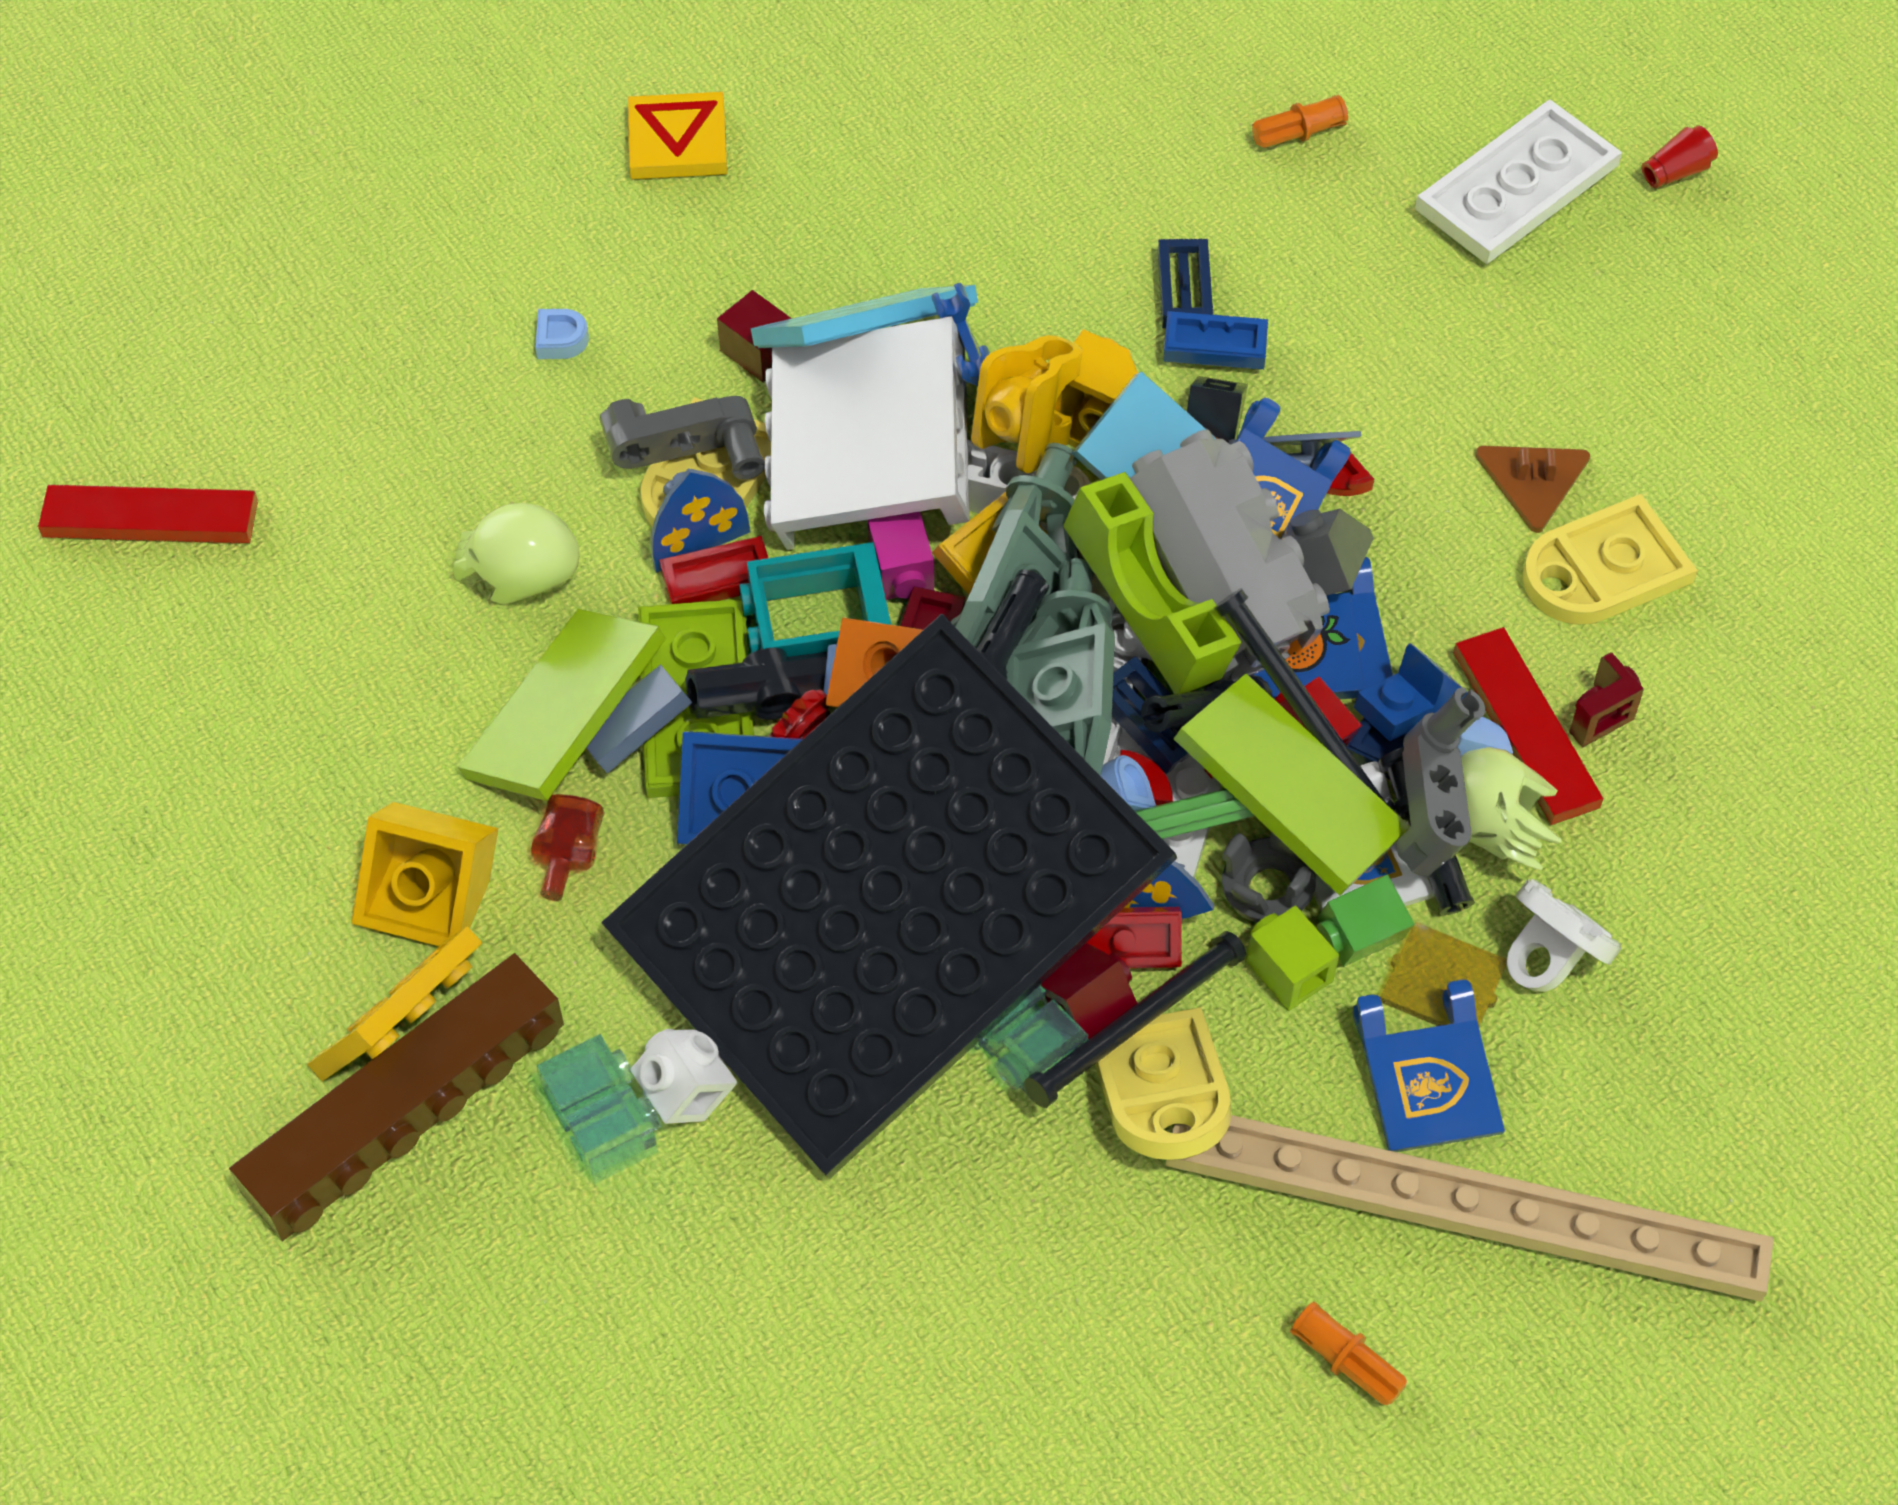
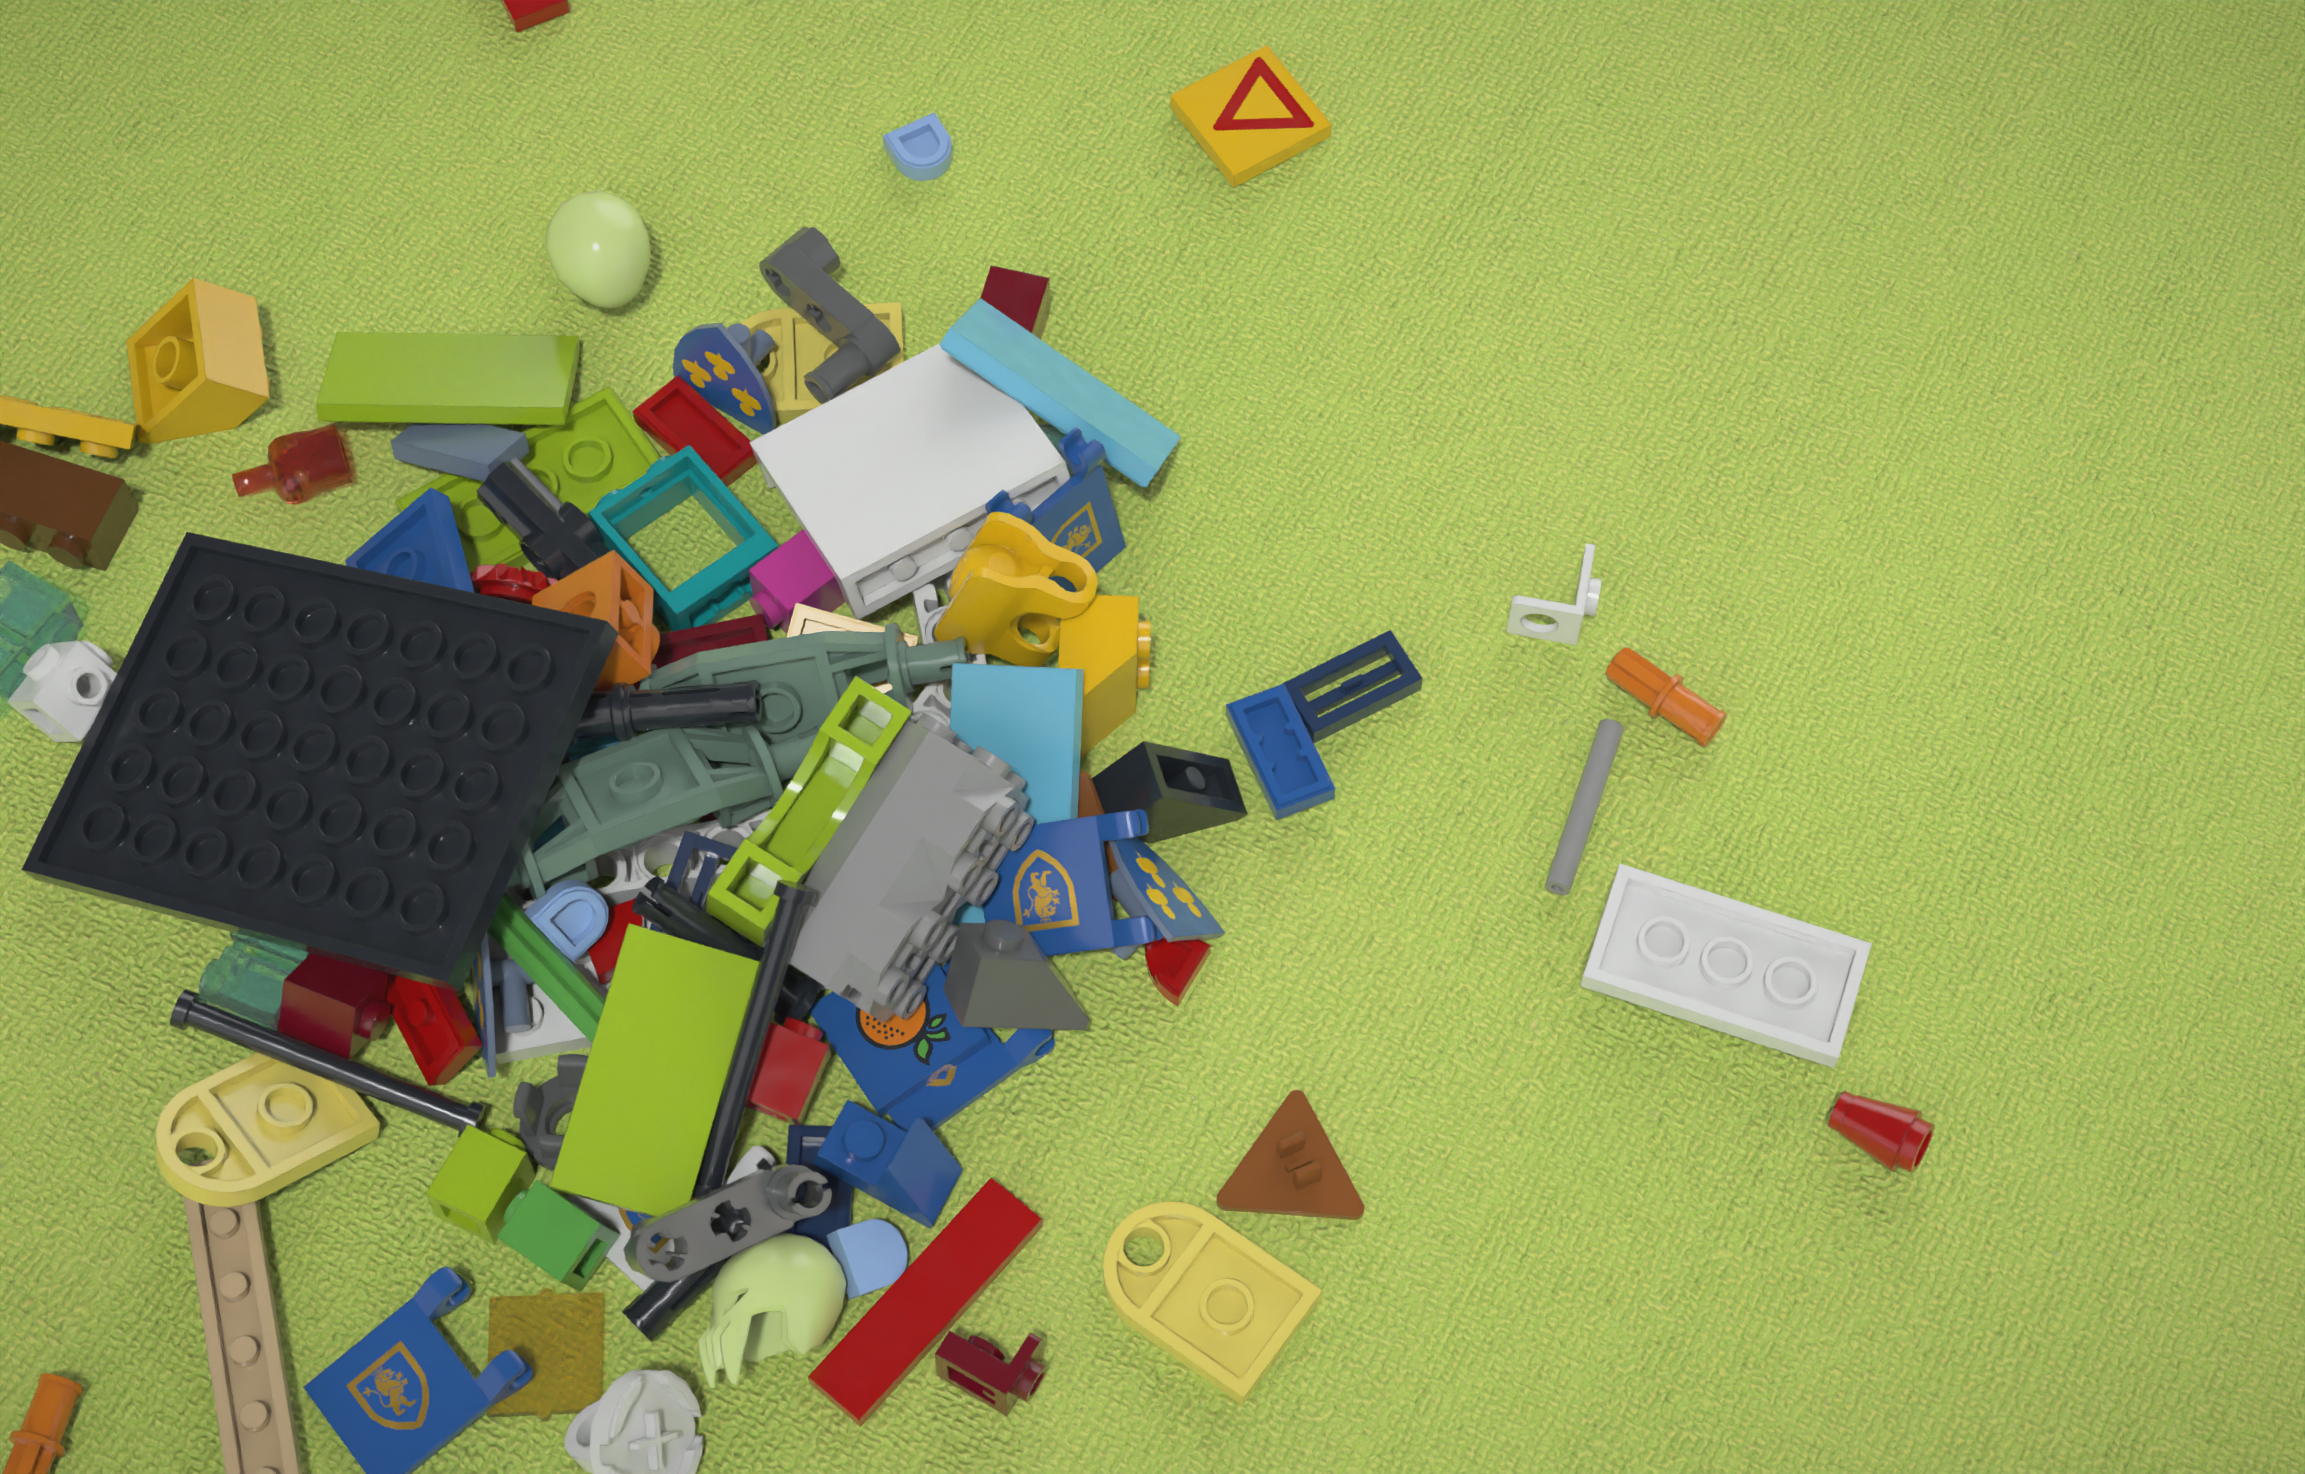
camera: 60 degrees right, 5 degrees up
none -> white bracket [1506,543,1602,645]
none -> light grey piece [1545,719,1624,895]

